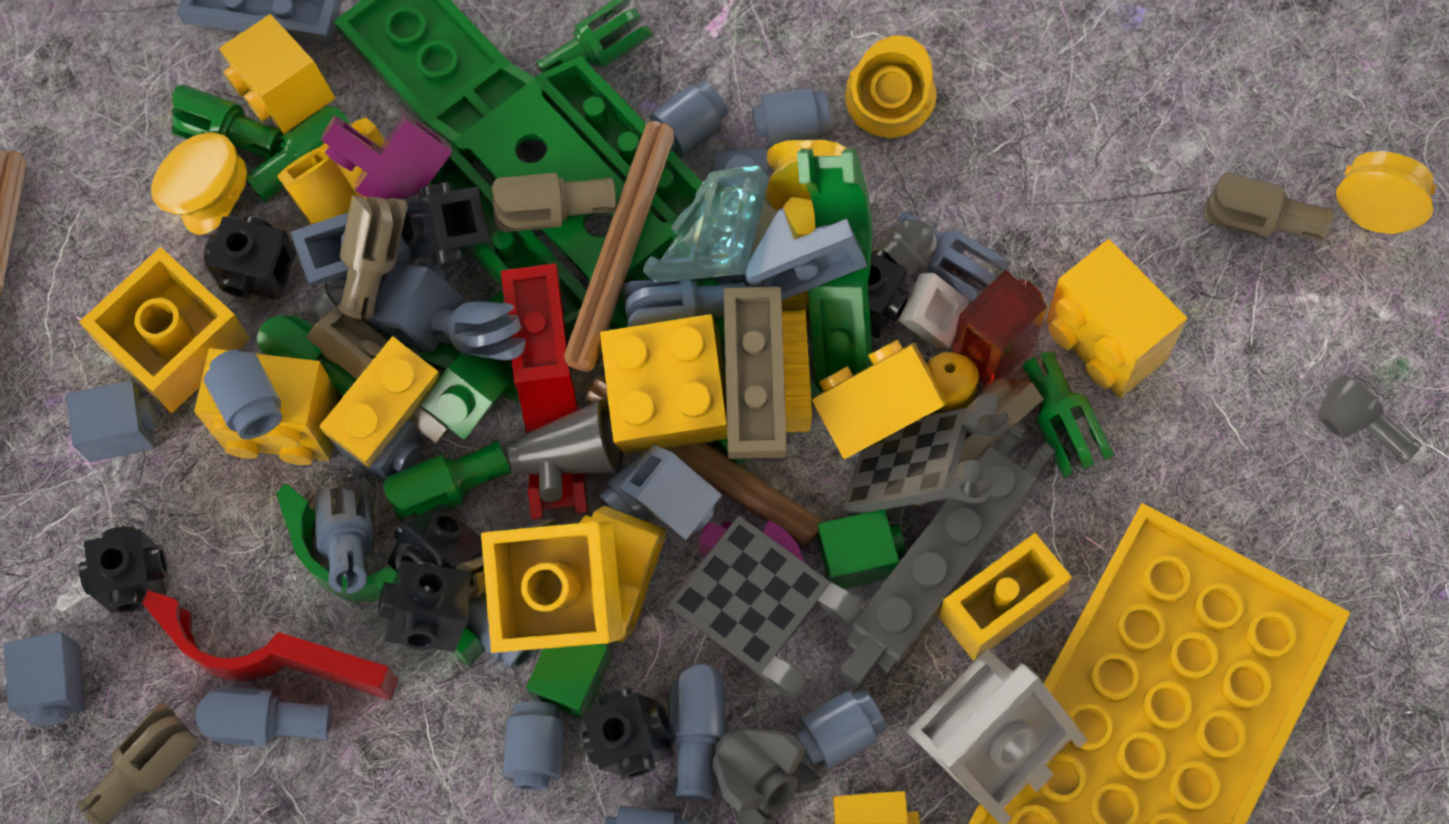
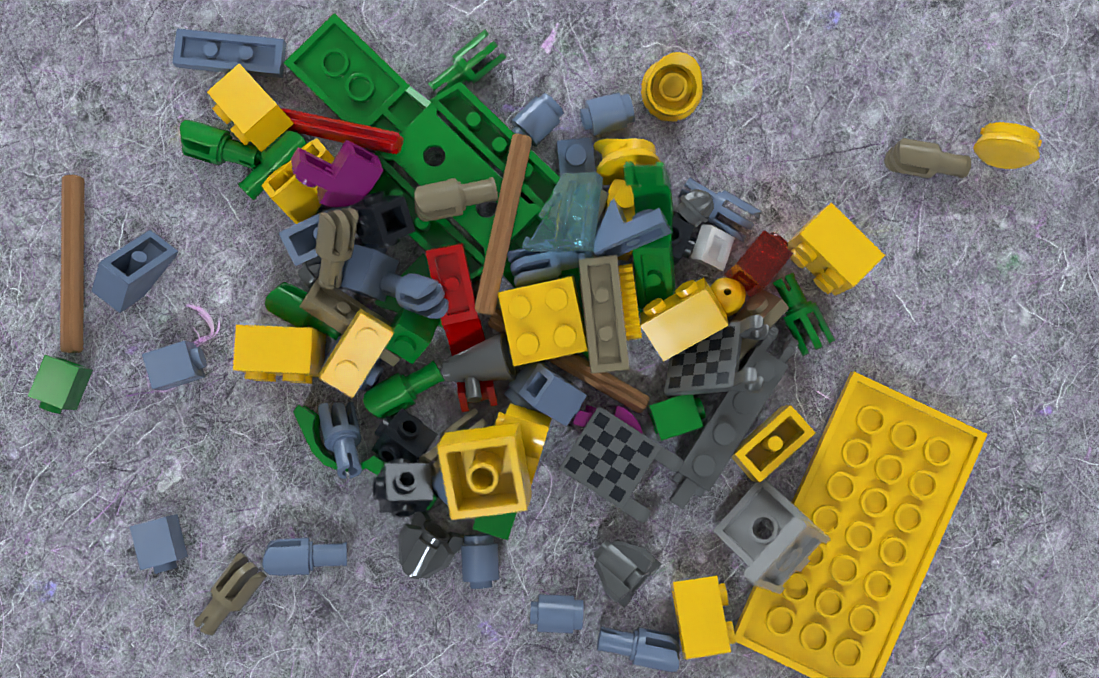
camera: 15 degrees left, 15 degrees up
yellow brick [79,247,251,414] -> none
black brick [79,526,168,613] -> none
red piece [142,590,399,701] -> none
yellow piece [151,132,247,235] -> none
black brick [204,216,296,300] -> none
sand blue brick [204,350,283,439] -> none
black brick [582,689,675,779] -> none
sand blue arm [667,664,726,801] -> none
sand blue brick [795,689,887,770] -> none
dark grey bar [1317,375,1422,465] -> none
none -> sand blue slope [92,230,178,313]
none -> red axle [282,108,404,154]
none -> dark grey brick [398,510,465,579]

